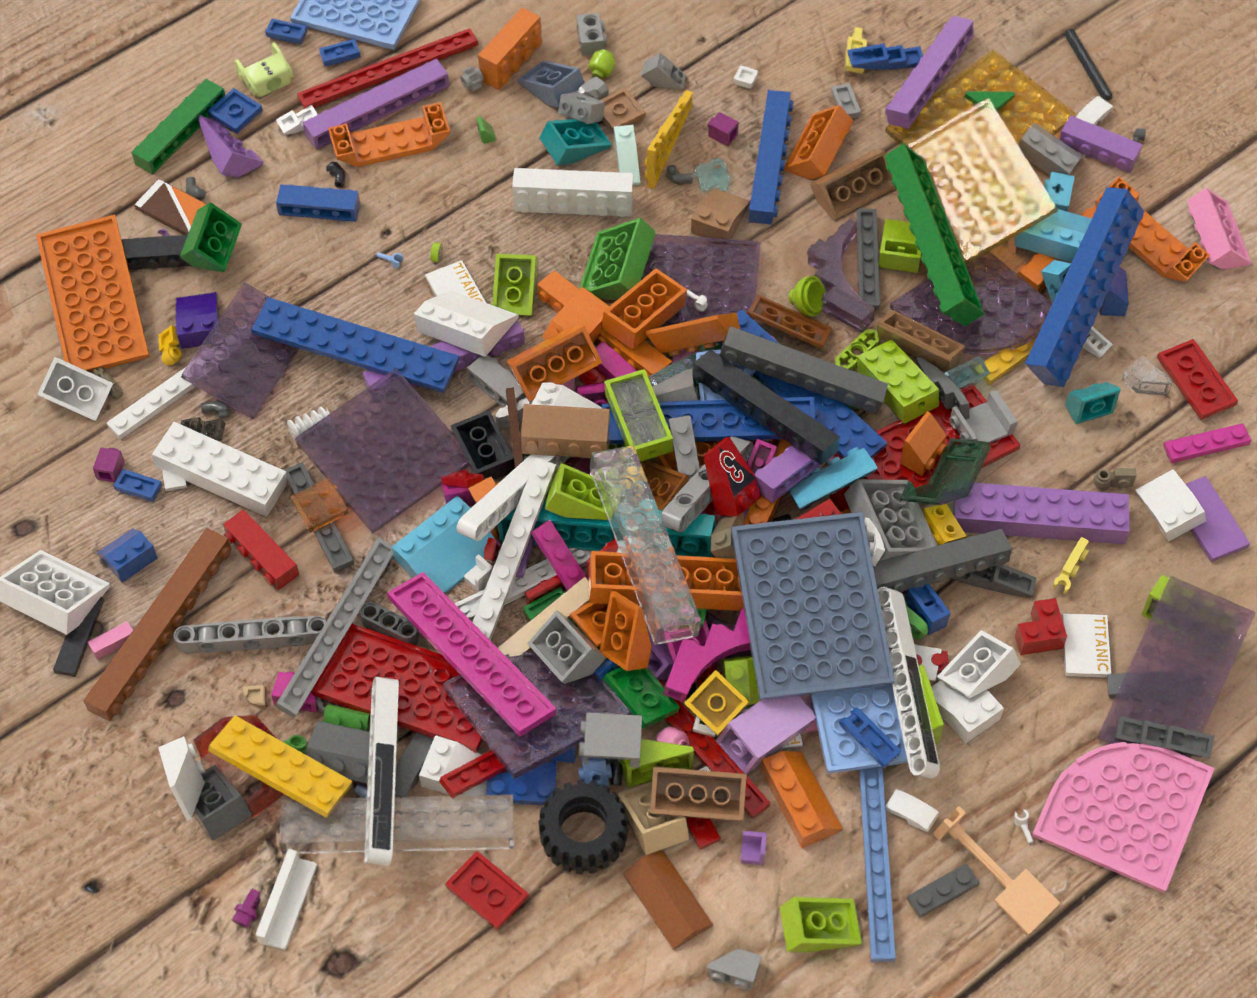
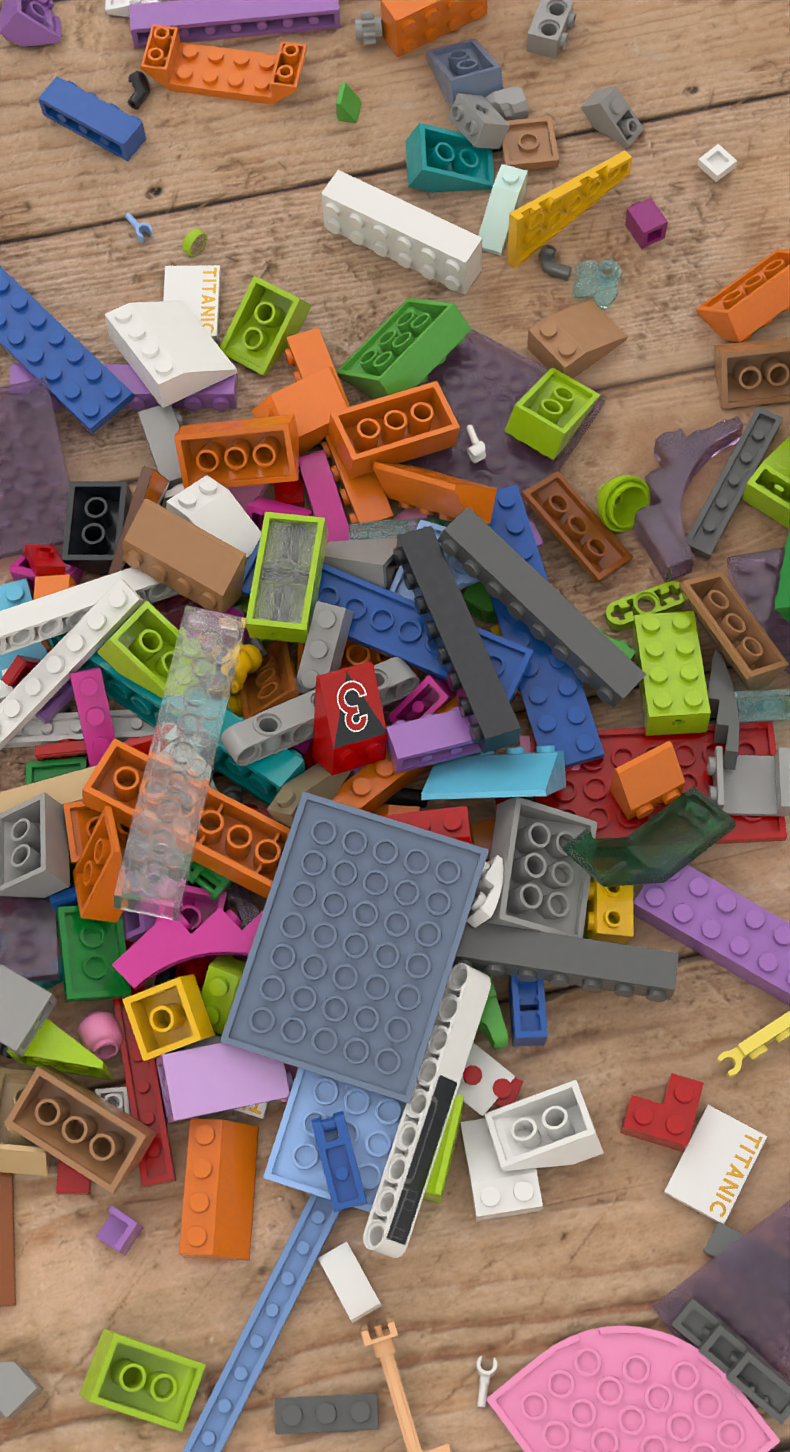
camera: 30 degrees right, 10 degrees up
lime head [588,49,616,79] -> none
blue brick [749,90,794,225] -> none
dark grey slope [951,565,1036,598] -> none
none -> lime slope [505,367,600,460]

